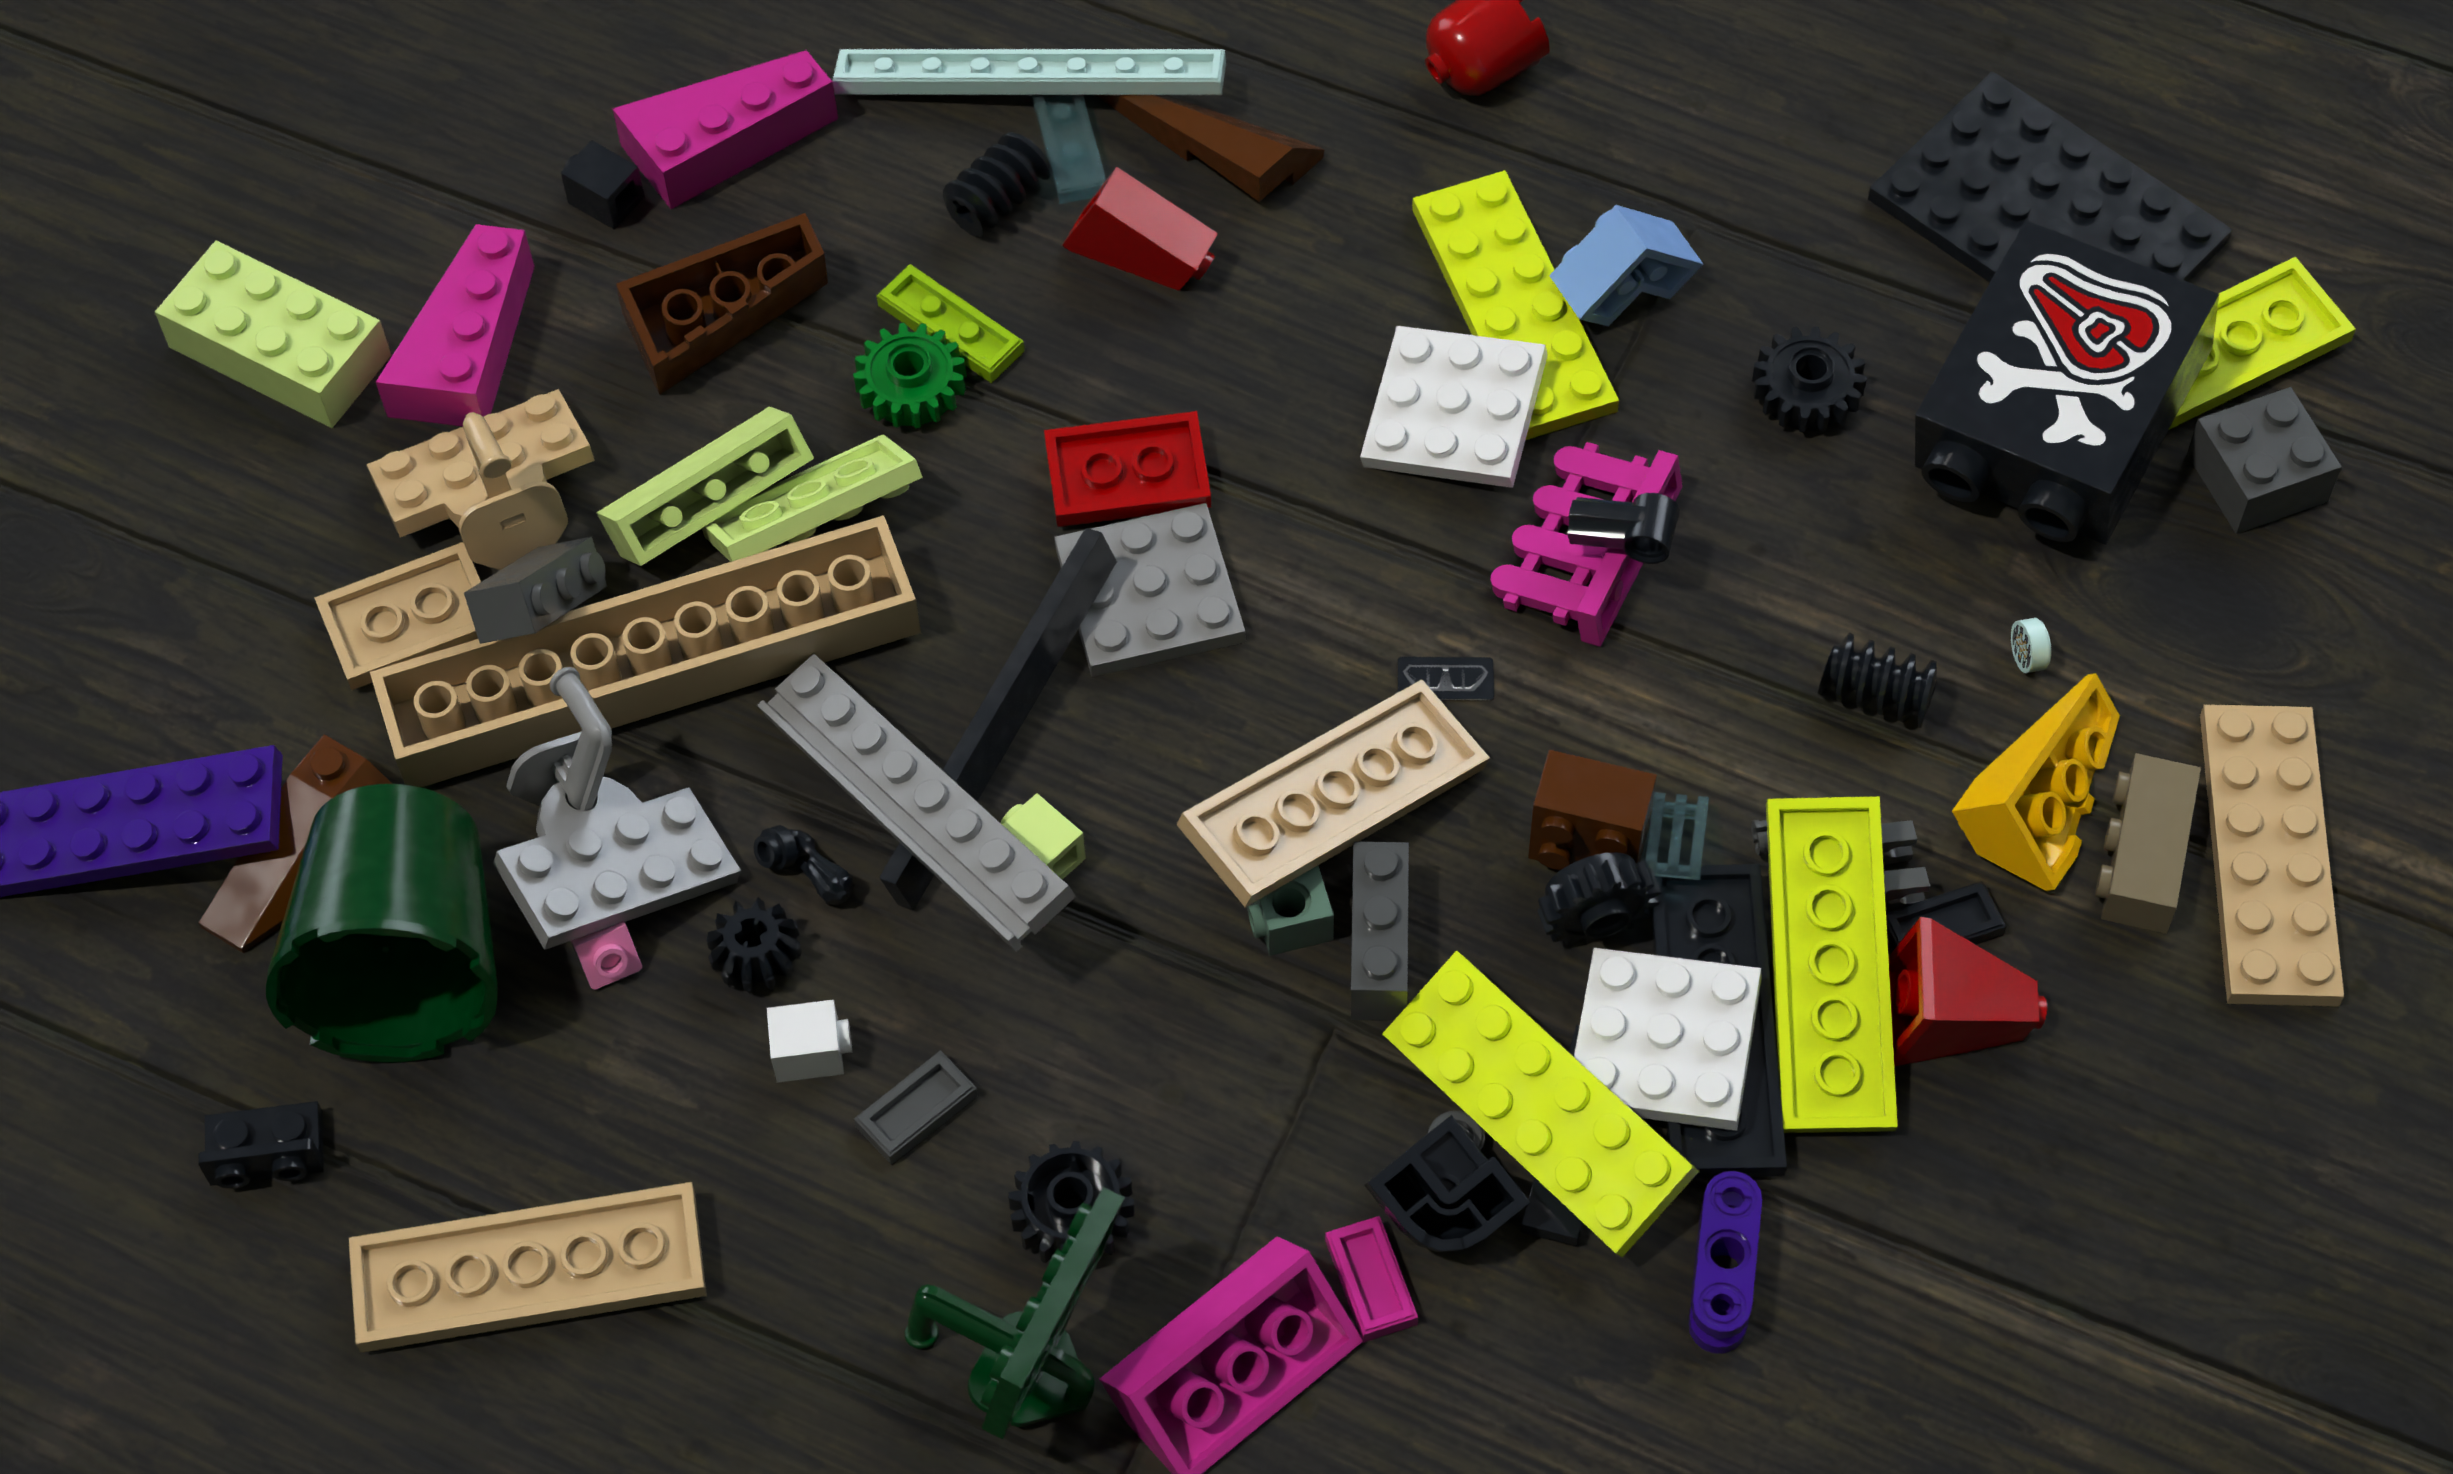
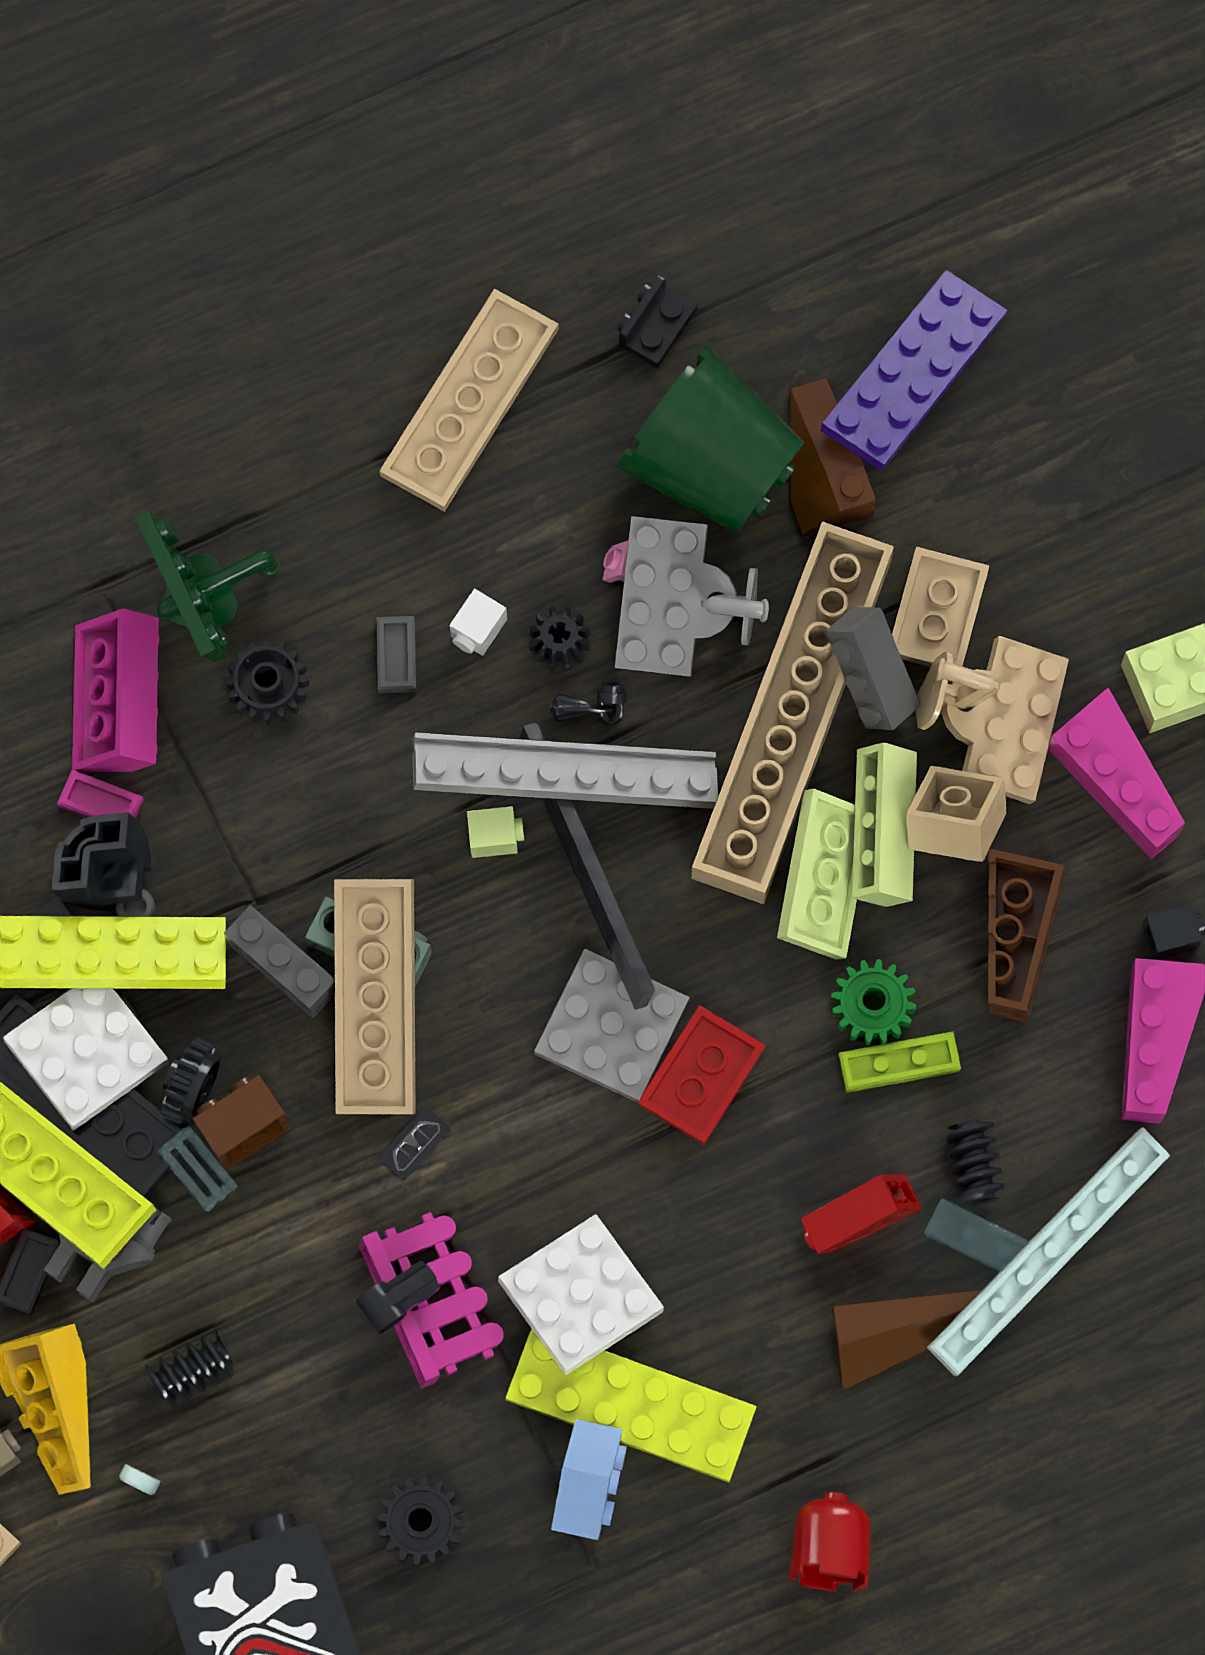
camera: 130 degrees right, 15 degrees up
none -> tan brick [906,766,1006,862]

